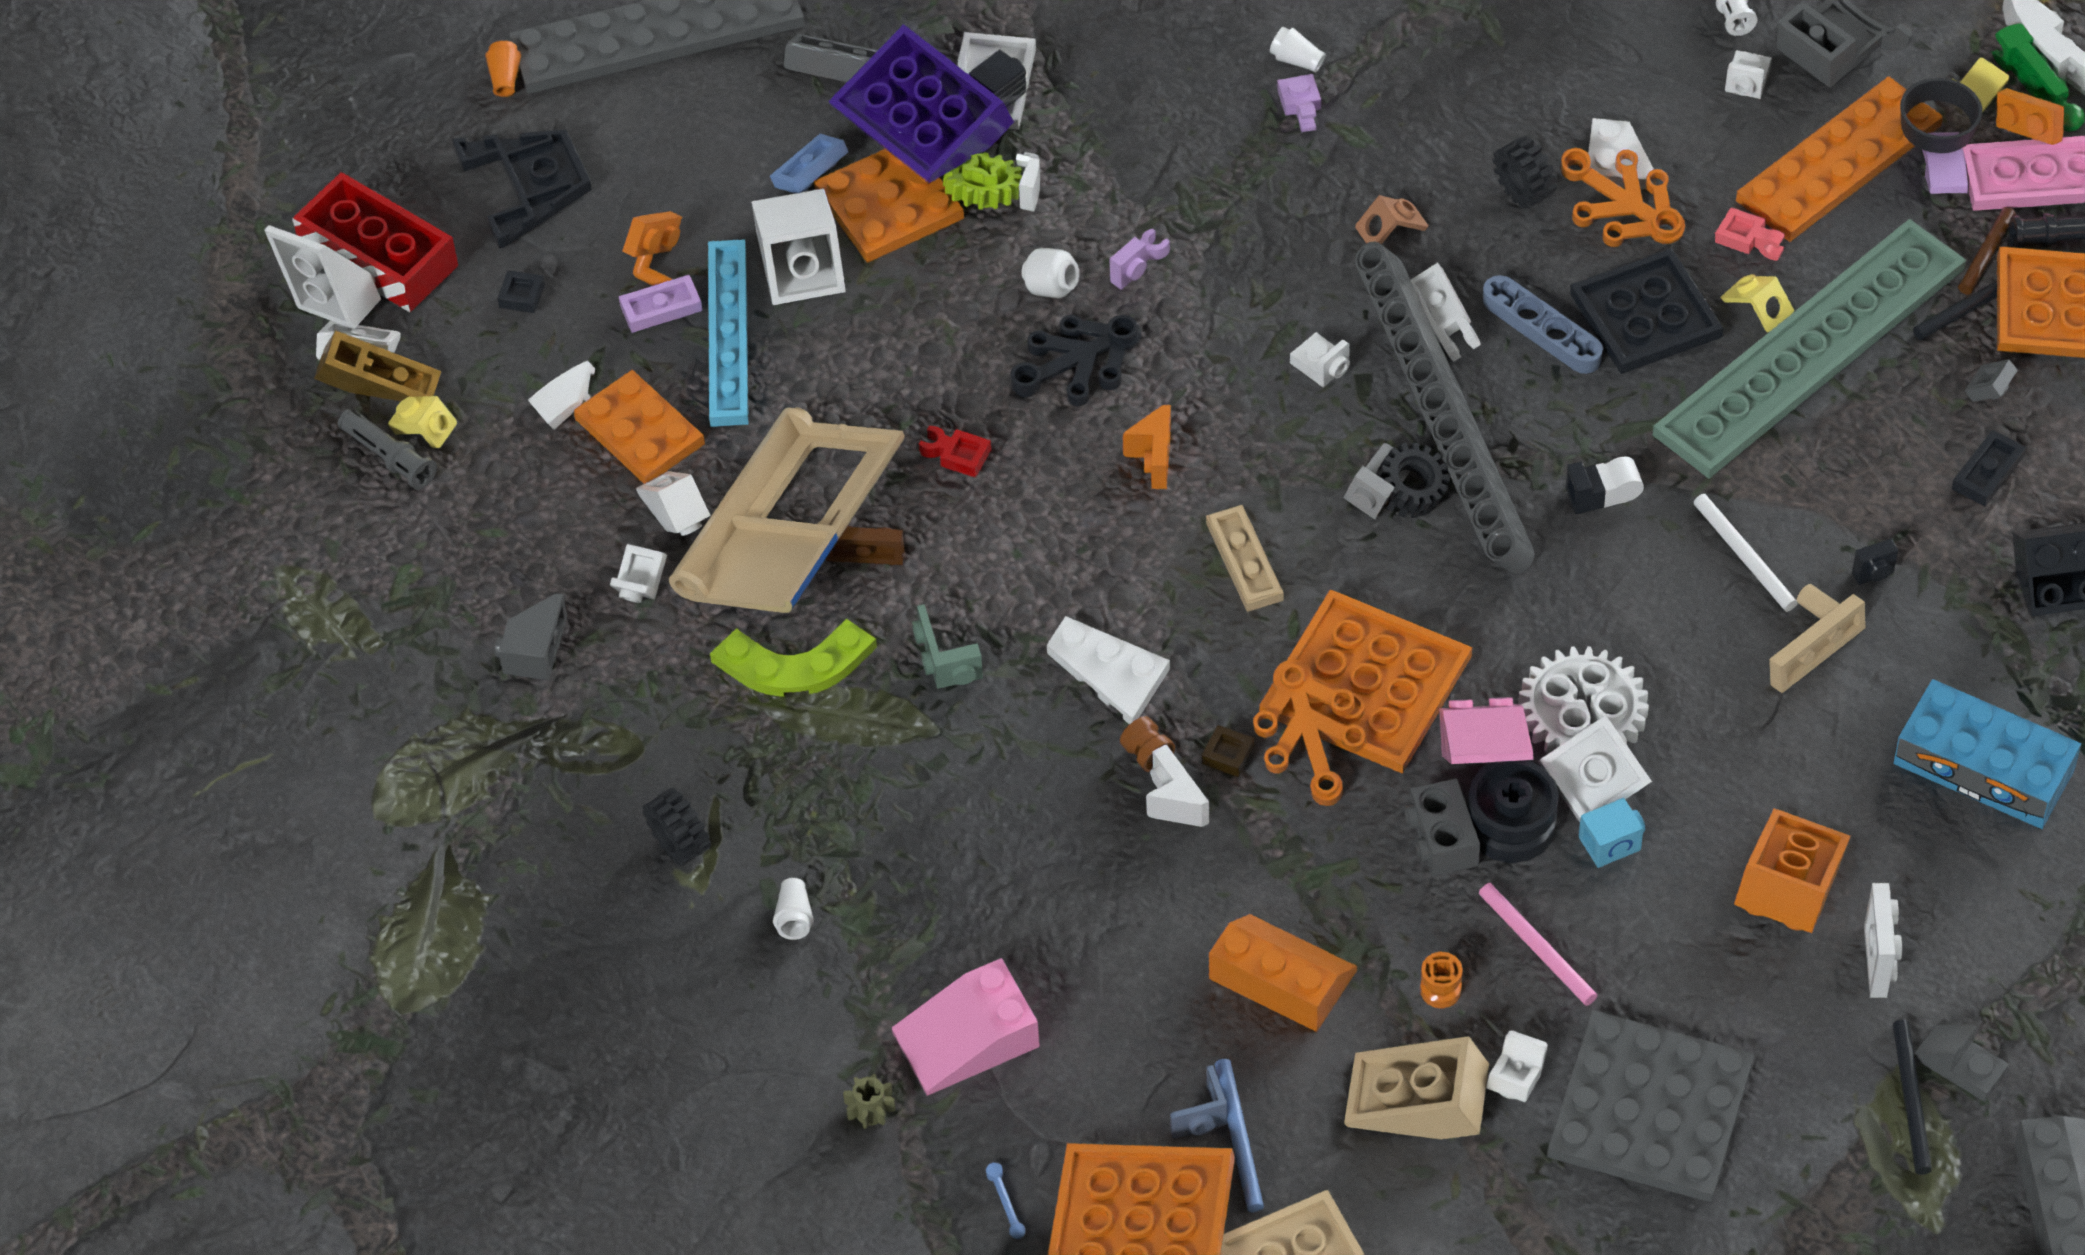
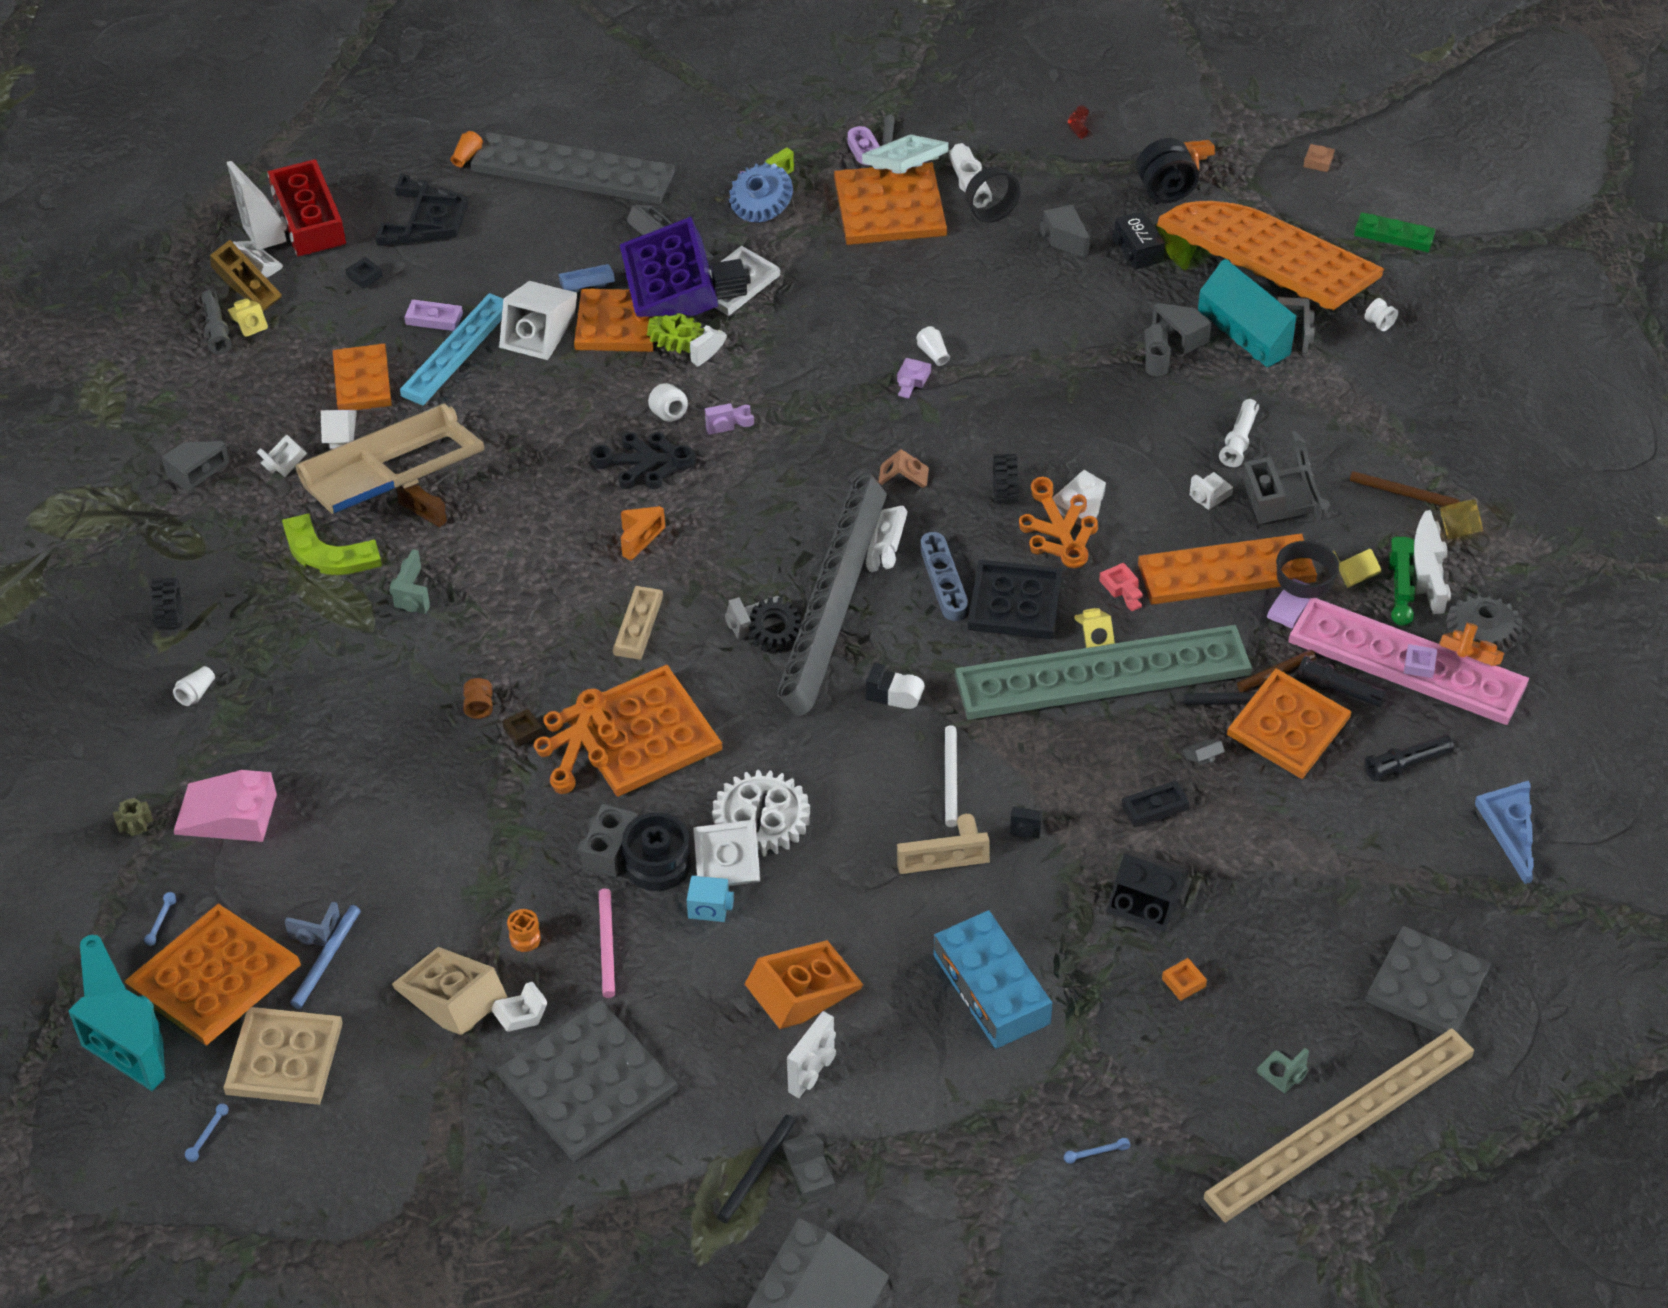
camera: 30 degrees right, 5 degrees down
white slope [528,361,595,430] -> none
orange plate [622,211,682,286] -> none
red plate [919,426,991,478] -> none
white wing [1047,616,1170,724] -> none
white slope [1146,745,1209,827] -> none
orange slope [1209,914,1357,1032] -> none
white bracket [1290,333,1350,387] -> none
bright pink slope [1439,697,1533,764] -> none
orange plate [1996,88,2064,145] -> none

